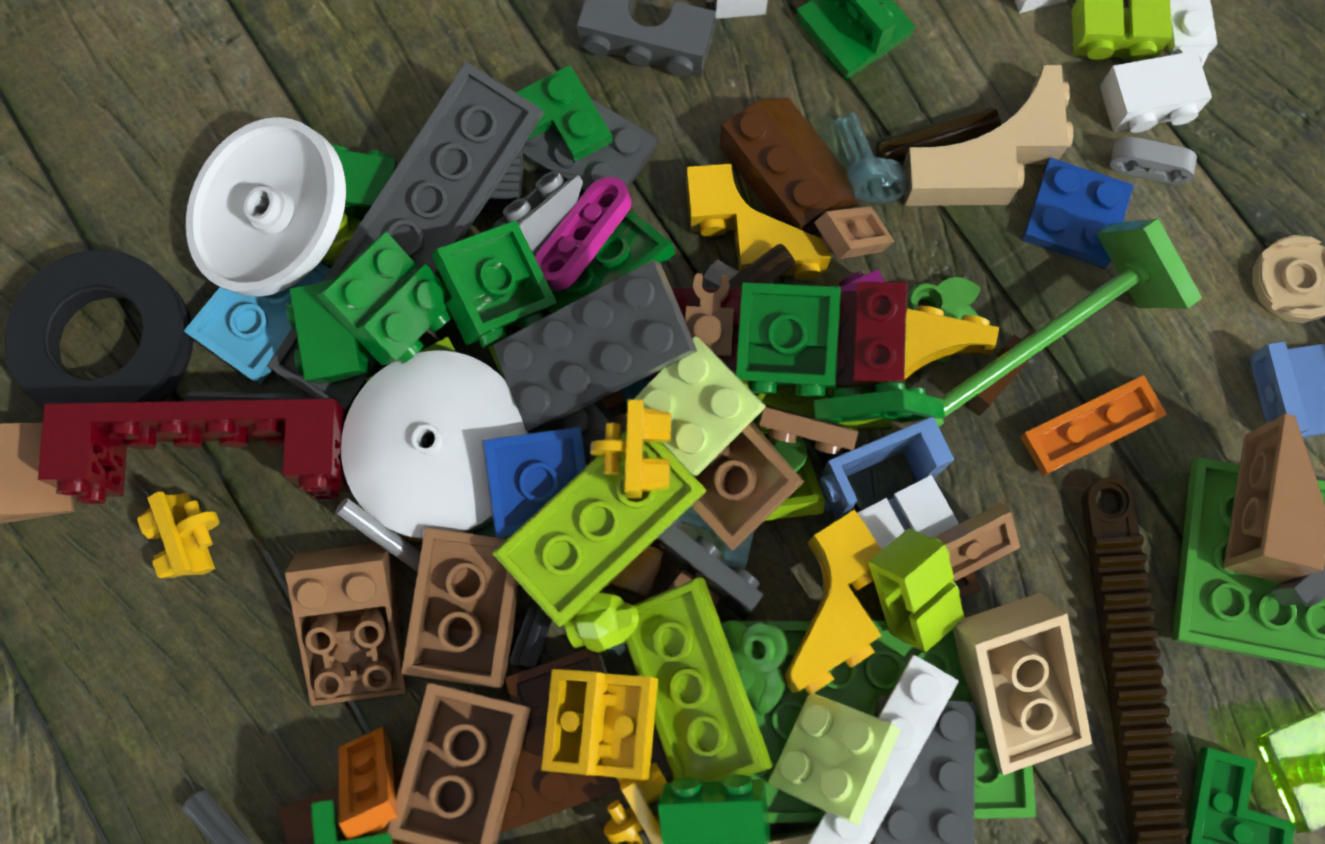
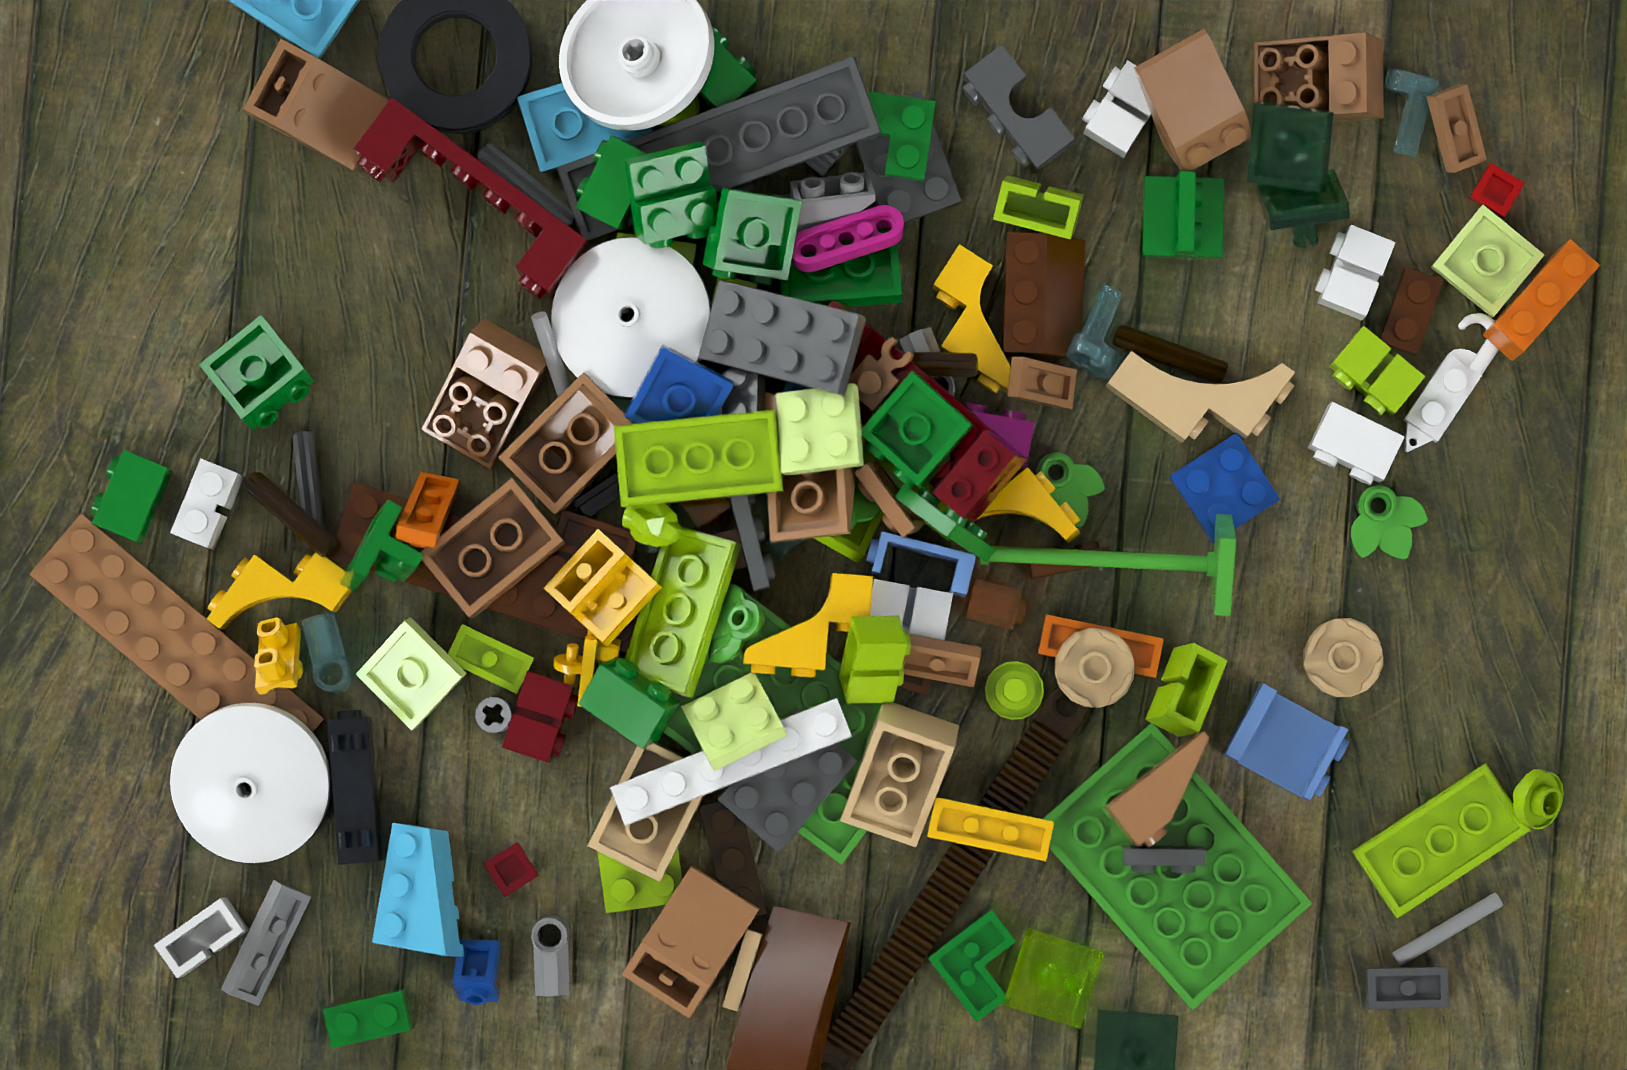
camera: 40 degrees right, 10 degrees up
yellow hips [137,492,220,578] -> none
yellow hips [590,400,671,498] -> none
light grey beam [1110,137,1197,184] -> none
none -> green plate [199,315,315,431]
none -> yellow plate [927,797,1054,861]
none -> clear orange brick [965,579,1028,631]
none -> lime plate [985,661,1044,720]
none -> lime piece [993,175,1084,239]
none -> tan tile [1054,628,1134,708]
none -> lime piece [1145,643,1228,737]
none -> bright green plate [1351,485,1428,559]

